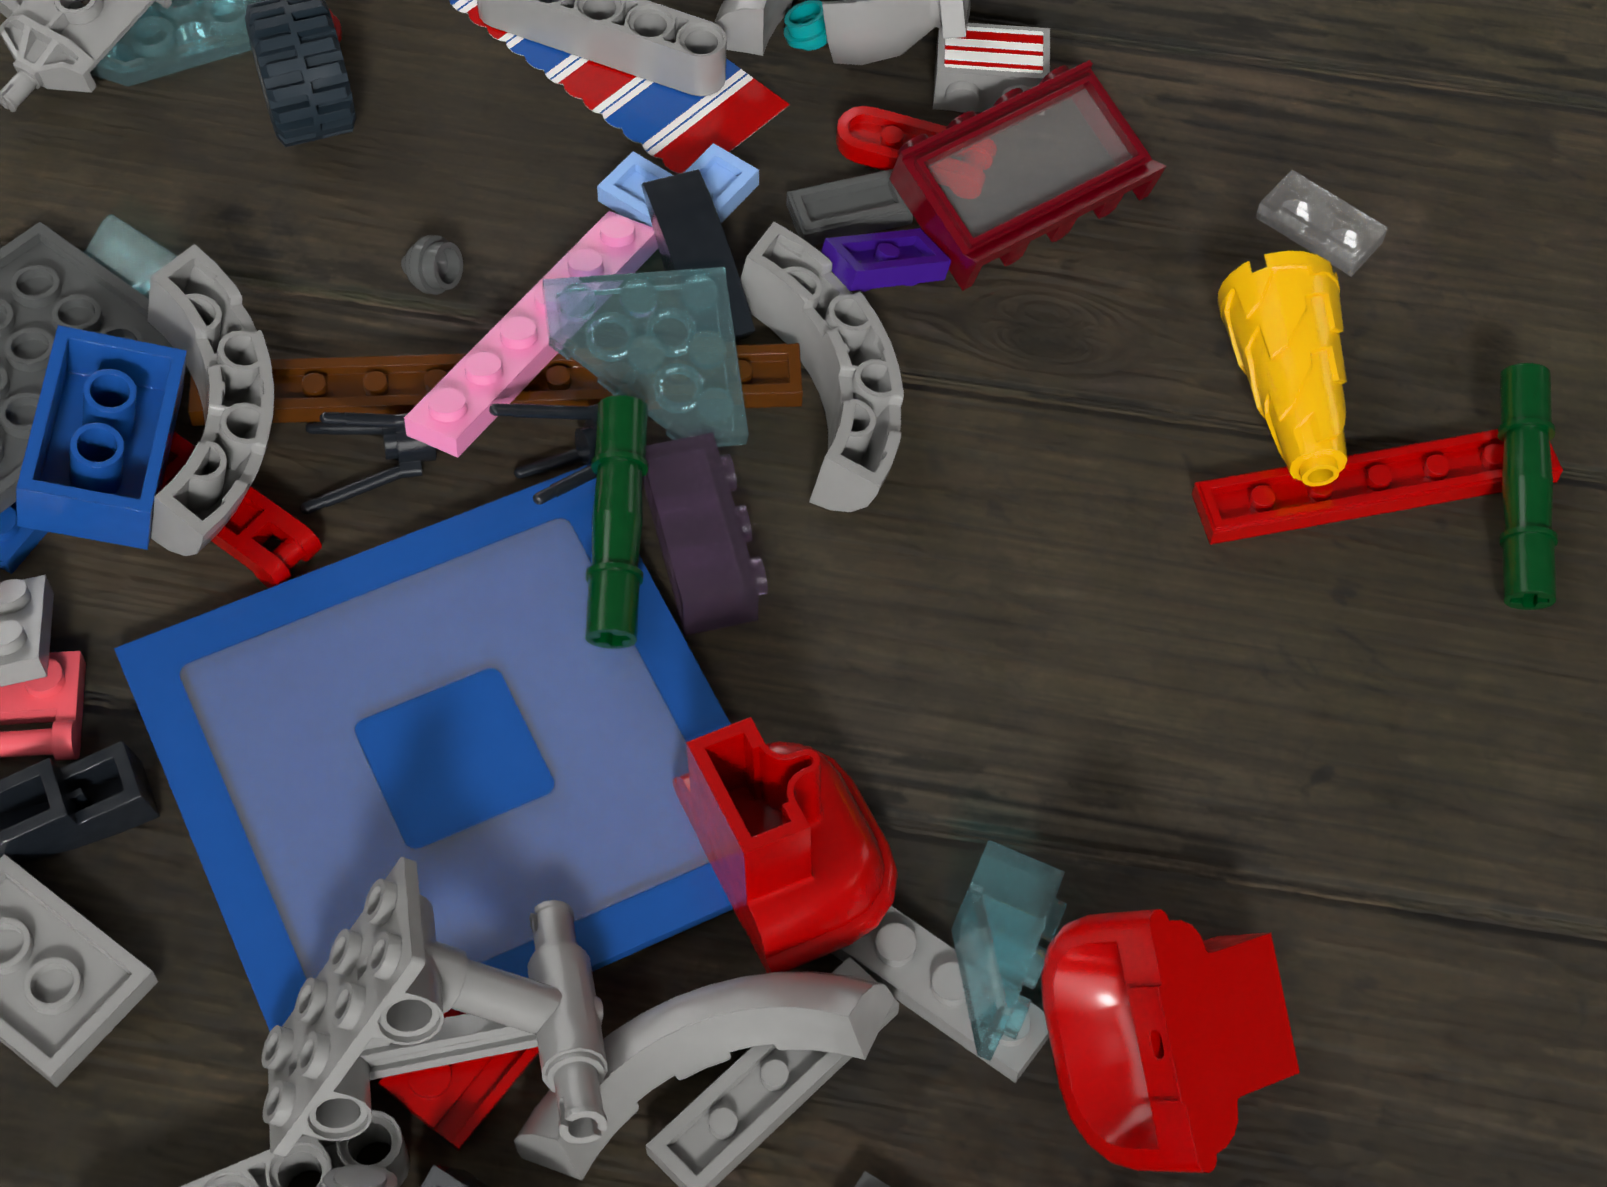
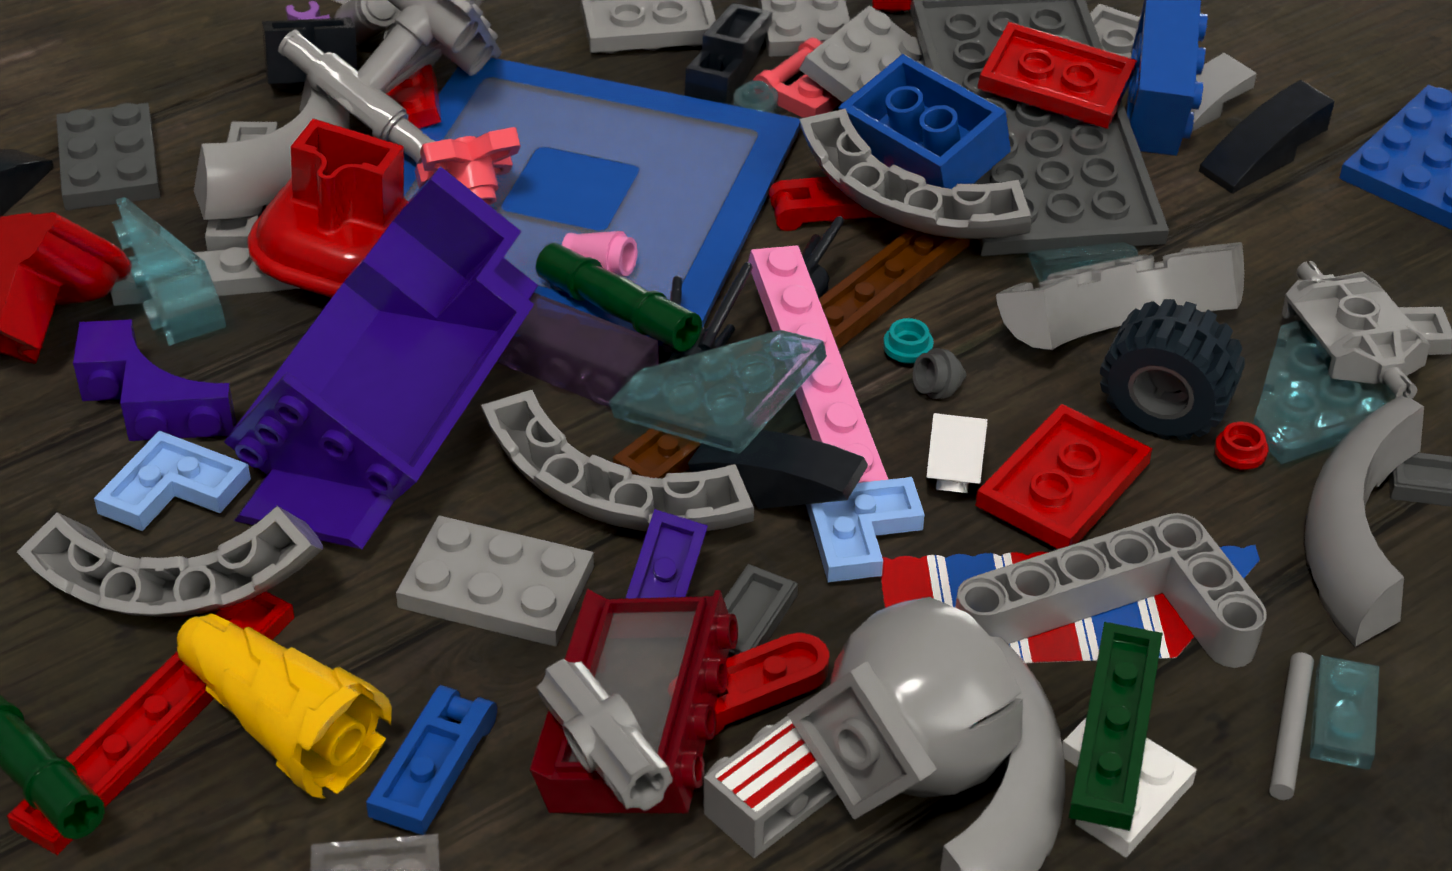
camera: 135 degrees right, 15 degrees down
none -> light grey brick [17,506,323,617]
none -> dark purple arch [73,319,236,441]
none -> light blue plate [94,431,251,531]
none -> dark purple panel [224,166,539,549]
none -> blue plate [366,685,498,836]
none -> light grey plate [396,516,594,647]
none -> coral plant [415,127,521,205]
none -> light grey piece [537,659,673,811]
none -> bright pink cone [562,231,638,276]
none -> clear light blue plate [734,81,778,113]
none -> teal plate [883,318,934,364]
none -> white slope [926,413,988,493]
none -> red plate [975,404,1153,549]
none -> light grey brick [996,242,1244,350]

